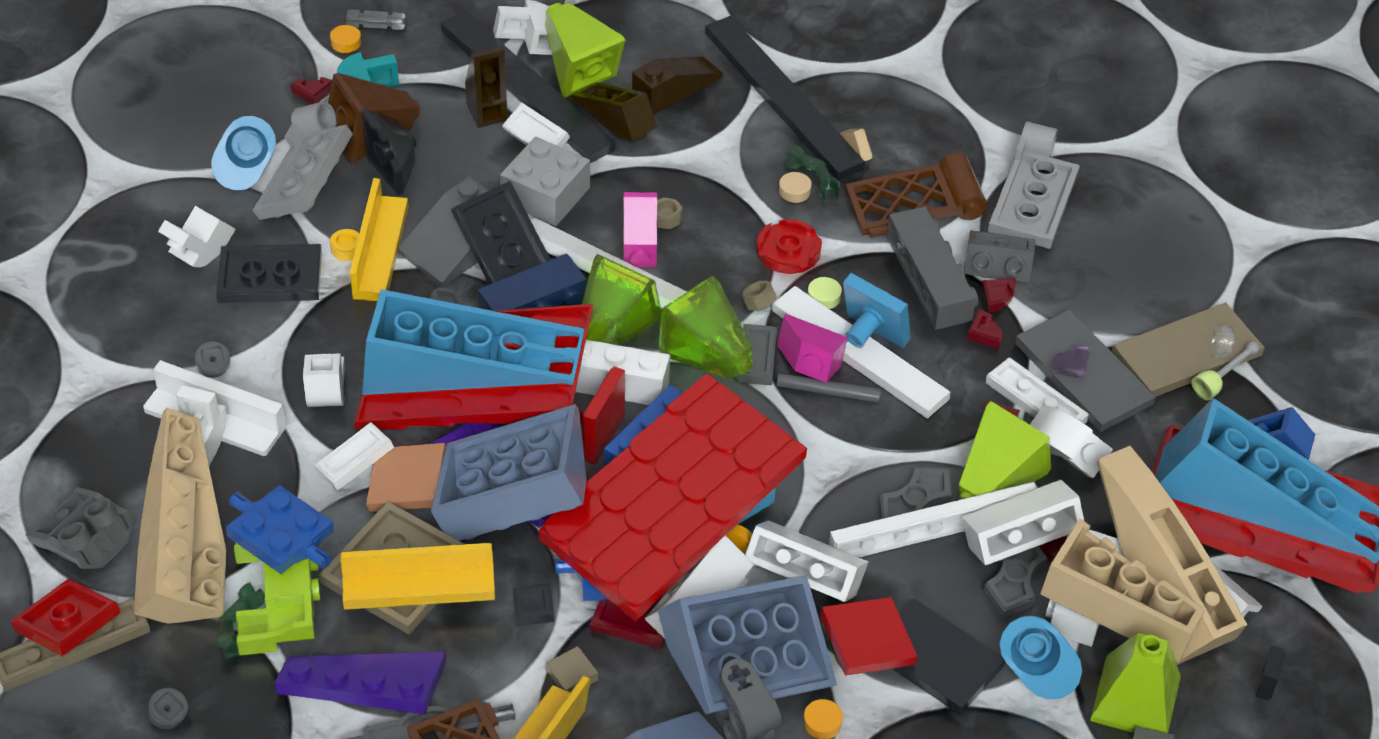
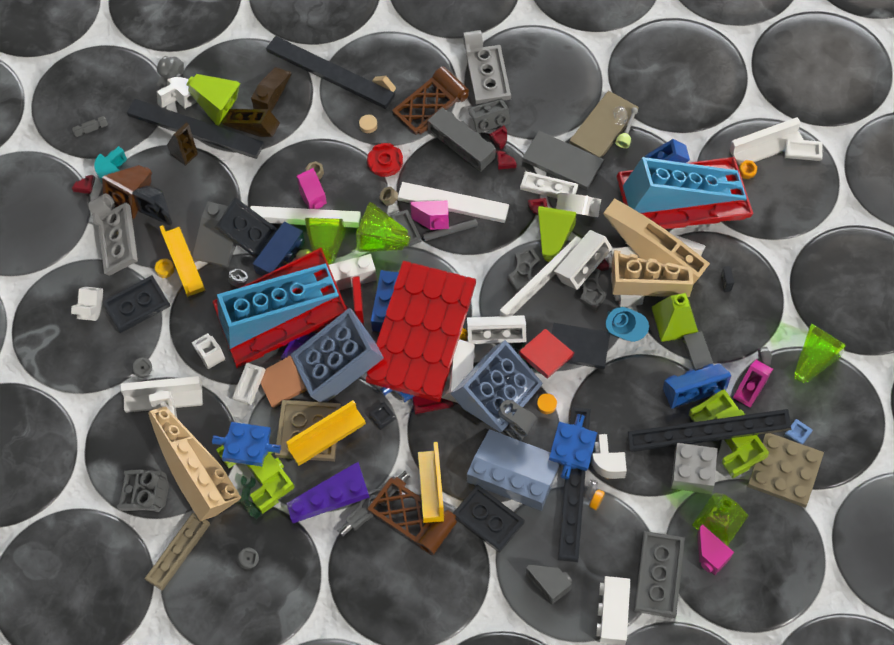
camera: 25 degrees left, 15 degrees up
red tile [11,579,121,657] -> none
piece [211,116,276,190] -> none
light orange tile [330,25,361,53] -> none
light grey brick [500,136,590,226] -> none
white tile [502,102,570,148] -> none
dark tan tile [546,646,598,693] -> none
clear green arm [784,145,841,199] -> none
yellowish green tile [808,277,842,309] -> none
dark azure tile [843,273,911,348] -> none
clear purple tile [1050,346,1091,379] -> none

